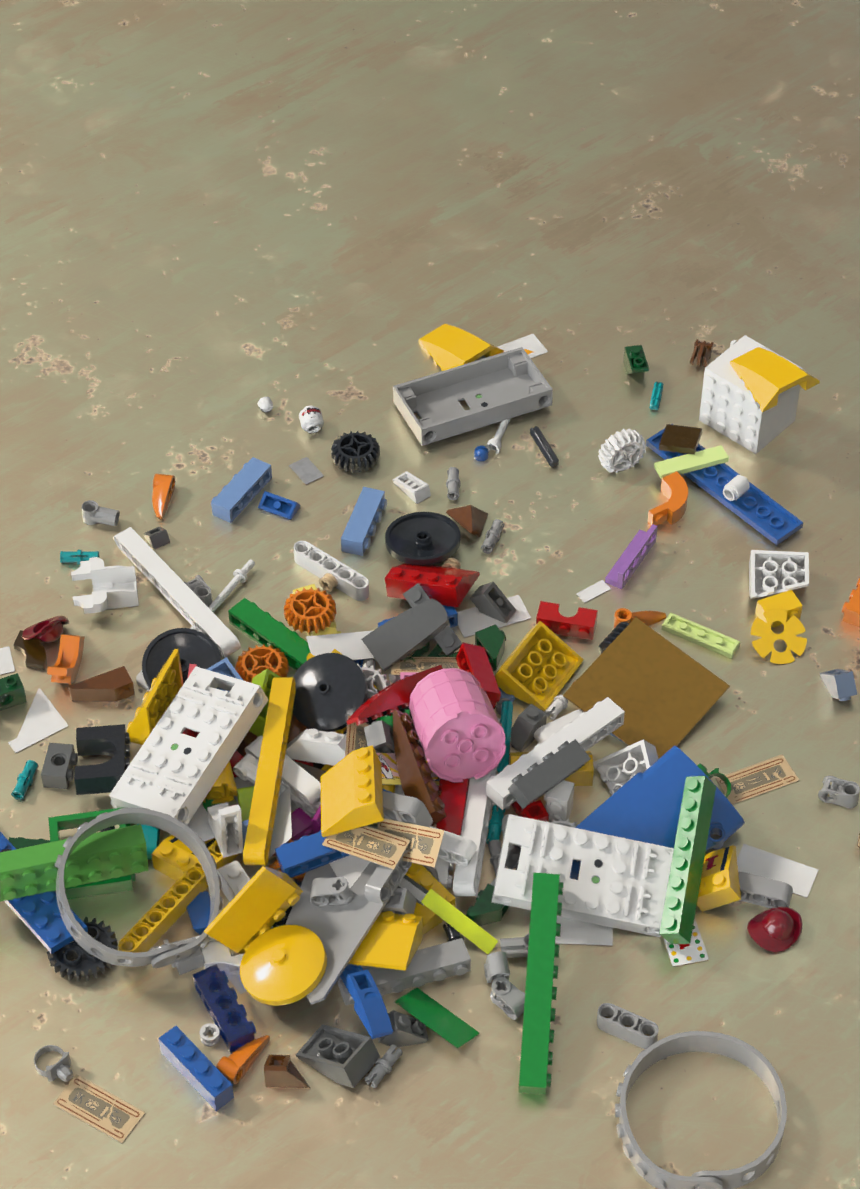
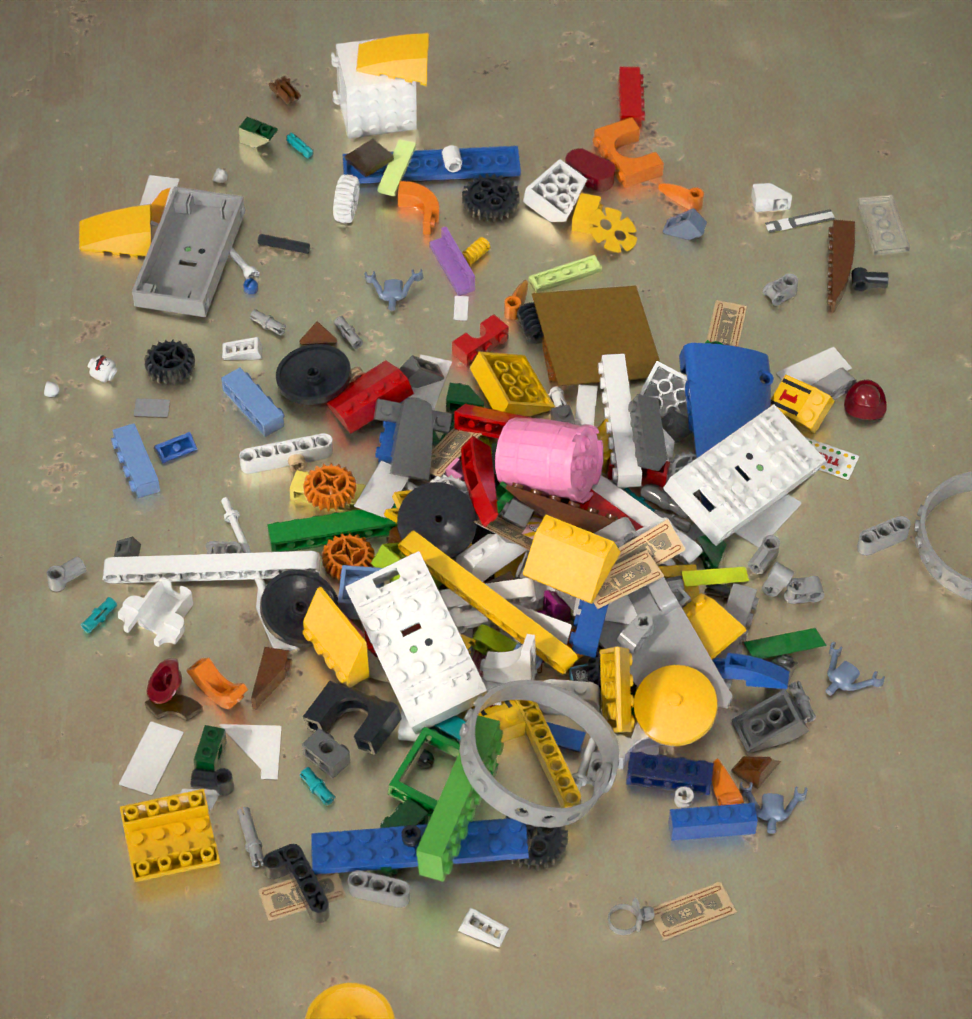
camera: 55 degrees left, 5 degrees up
orange piece [152,474,176,520] -> none
green brick [519,872,563,1095] -> none
green brick [659,776,716,944] -> none
none -> white hinge [213,168,228,183]
none -> sand blue piece [364,269,423,311]
none -> black gear [462,174,520,221]
none -> yellow piece [462,237,491,266]
none -> dark red brick [565,148,615,192]
none -> dark grey slope [661,410,692,443]
none -> sand blue piece [739,781,807,834]
none -> sand blue piece [825,642,885,696]

